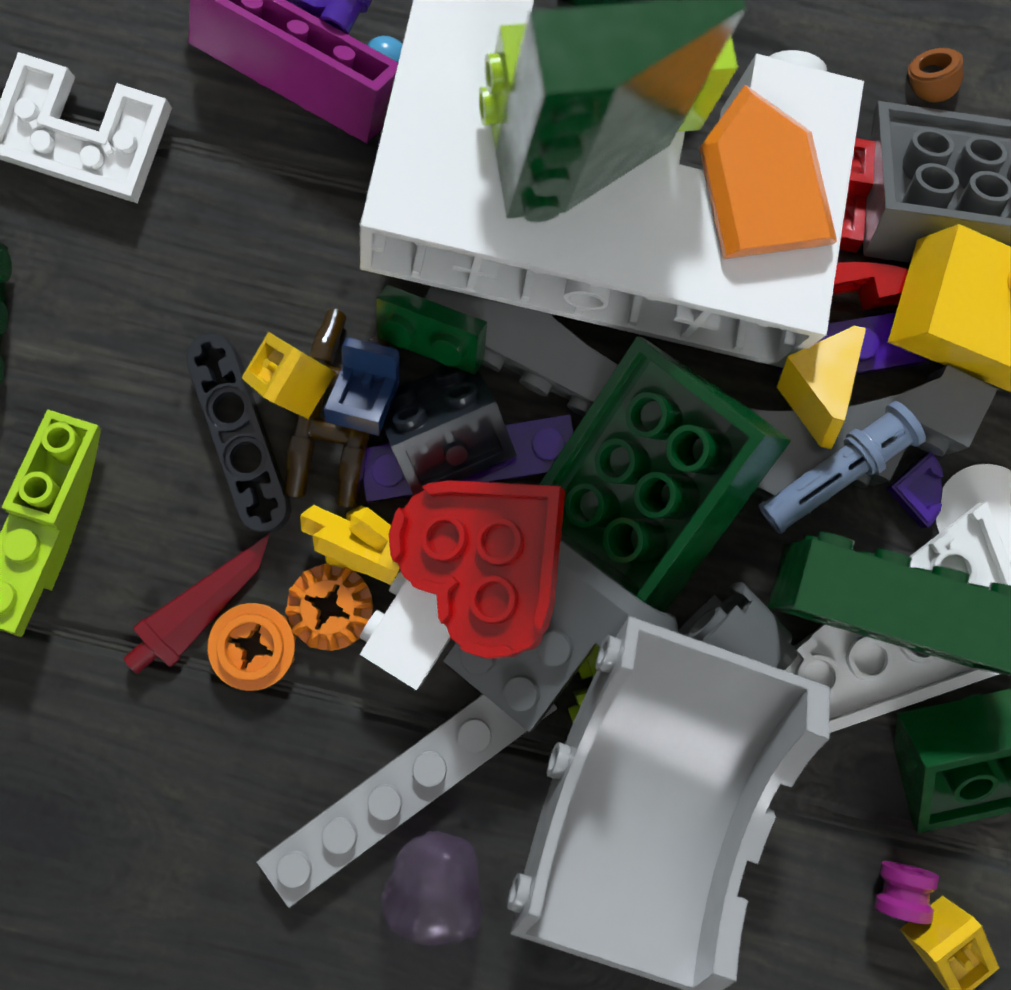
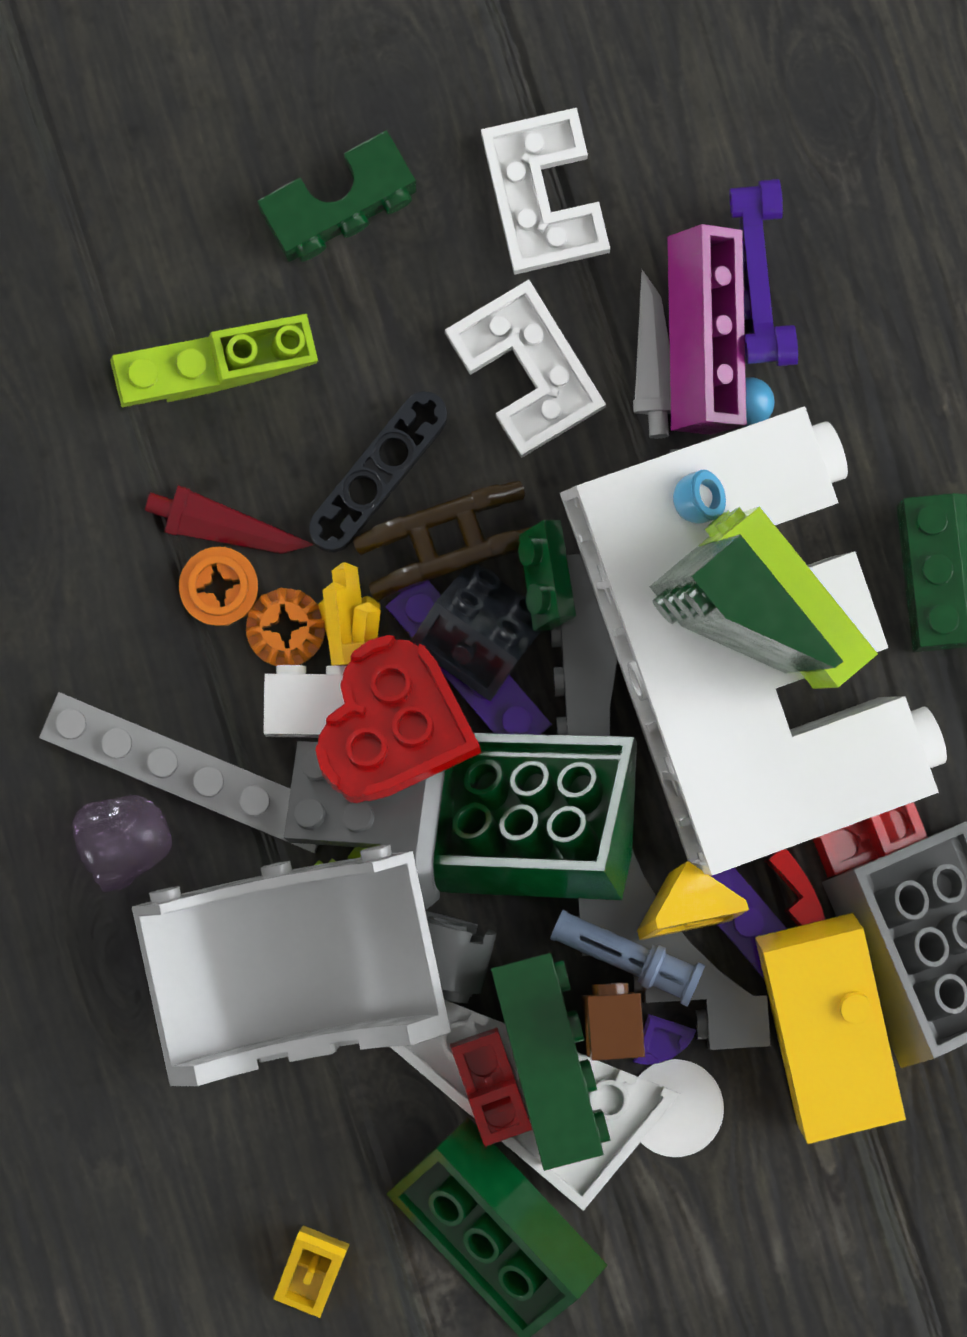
camera: 55 degrees right, 0 degrees up
yellow slope [241,332,336,419] -> none
dark blue bracket [324,337,399,436] -> none
orange tile [699,85,837,259] -> none
magenta wheel [874,861,939,924] -> none
none -> white plate [445,280,606,458]
none -> red slope [450,1027,533,1146]
none -> reddish brown arch [581,982,645,1061]
none -> light grey bar [633,270,671,439]
none -> dark azure piece [673,470,726,524]

